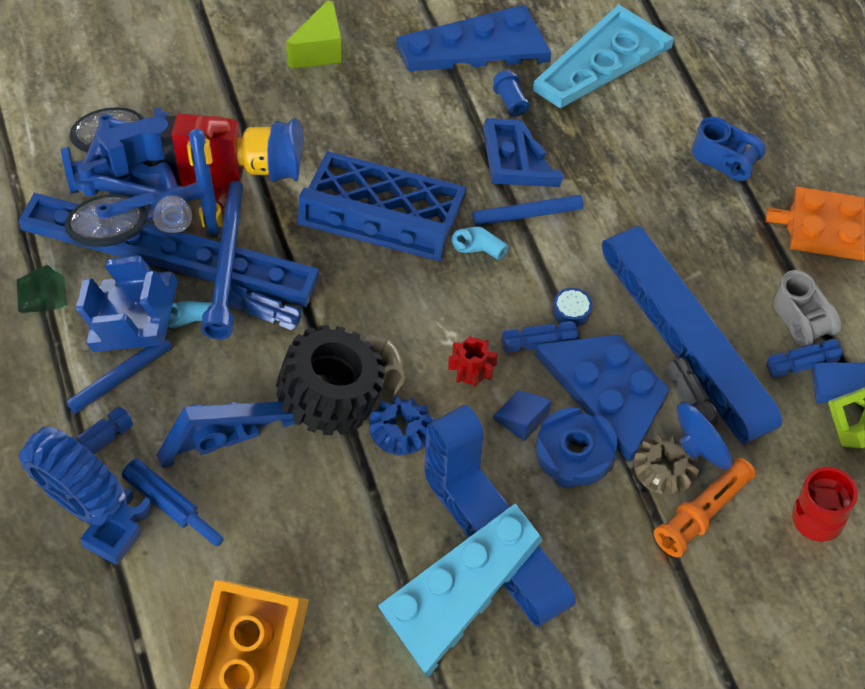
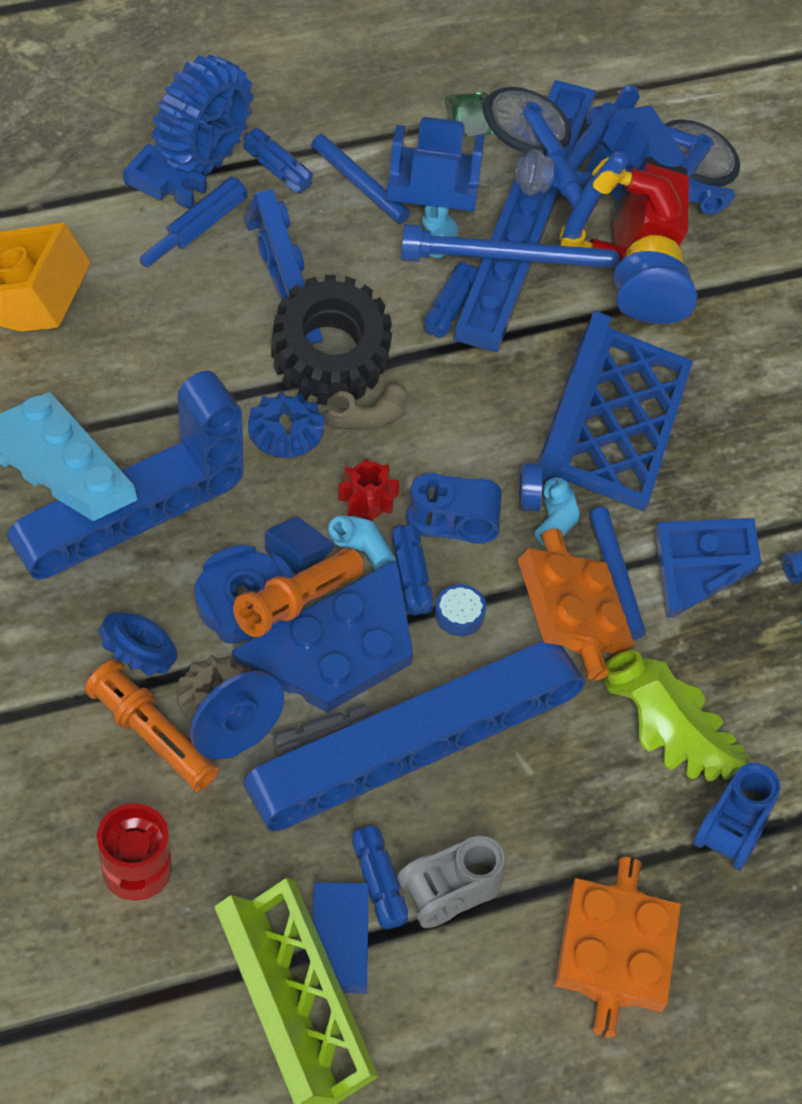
camera: 90 degrees right, 0 degrees up
none -> blue gear [98,612,177,676]
none -> orange pin [233,547,364,638]
none -> medium azure arm [328,515,396,571]
none -> blue piece [406,473,502,544]
none -> orange plate [518,528,635,681]
none -> blue tile [519,462,542,512]
none -> lime plant [604,650,750,781]

